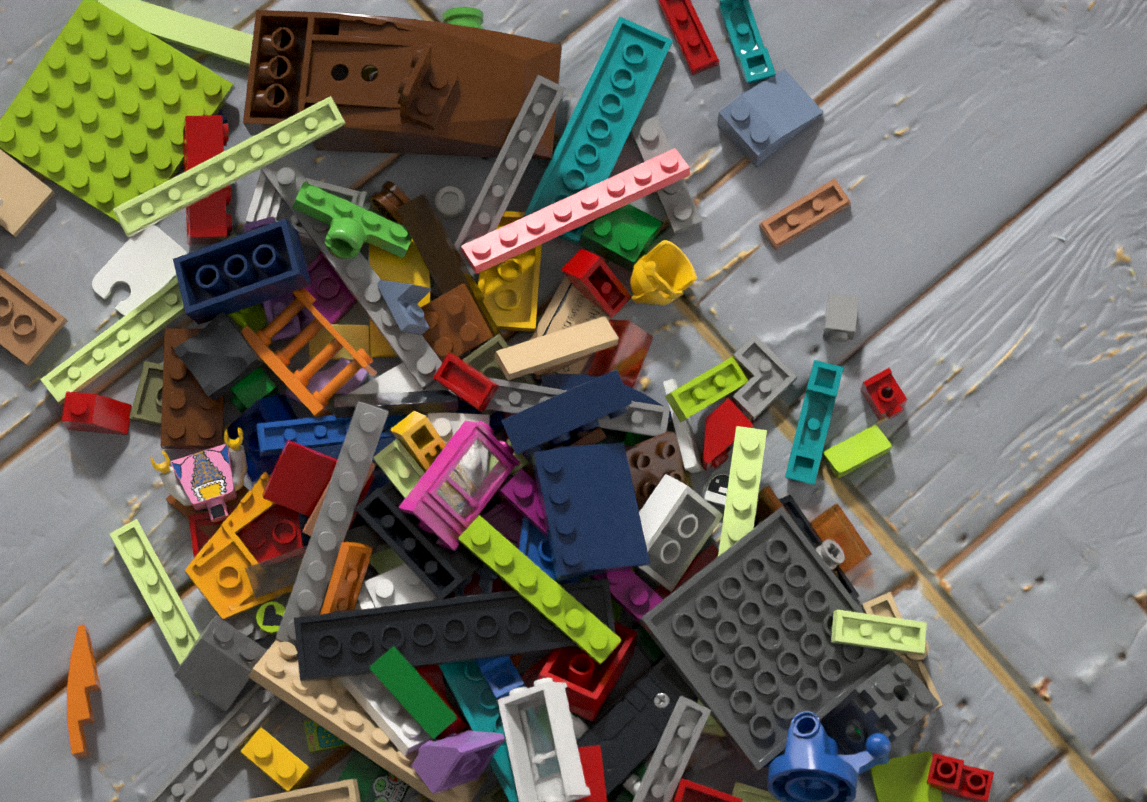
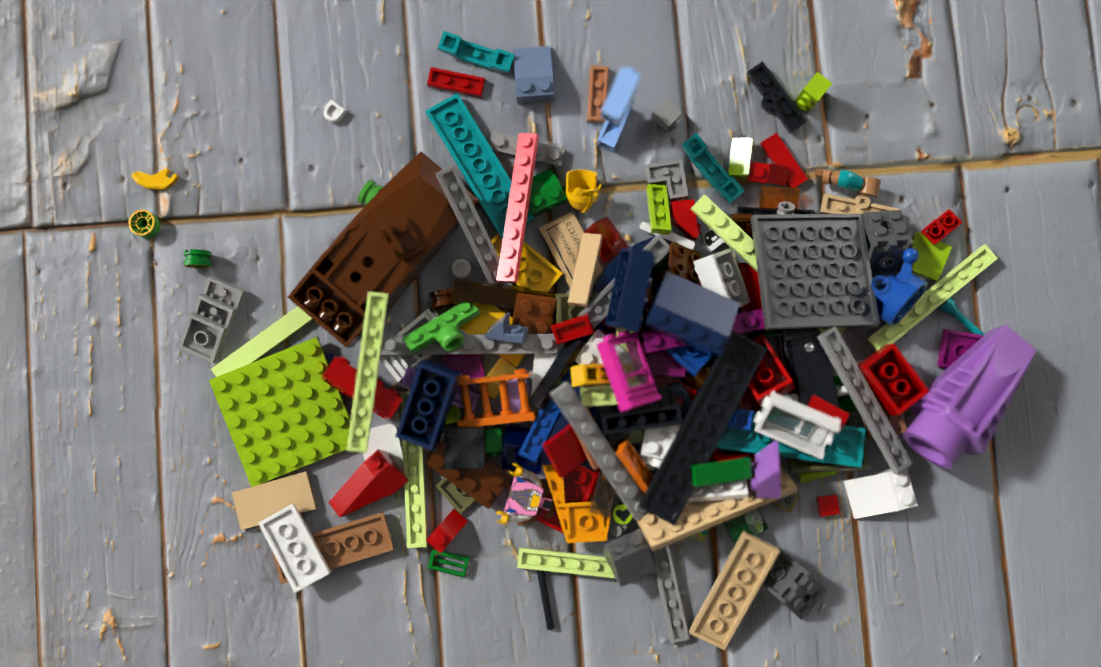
camera: 50 degrees left, 10 degrees up
orange slope [67,624,101,759] -> none
yellow brick [240,727,312,792] -> none
lime plate [458,515,622,665] -> none
red slope [561,248,632,318] -> none
yellowish green plate [831,610,927,655] -> none
red brick [860,368,907,420] -> none
none -> red wedge [328,449,409,517]
none -> green tile [427,548,470,577]
none -> black bar [537,570,555,630]
none -> light blue arch [596,67,641,152]
none -> black hinge [746,61,807,134]
none -> red slope [747,162,789,187]
none -> red tile [760,133,808,190]
none -> lime brick [794,72,833,112]
none -> medium nougat piece [815,168,881,198]

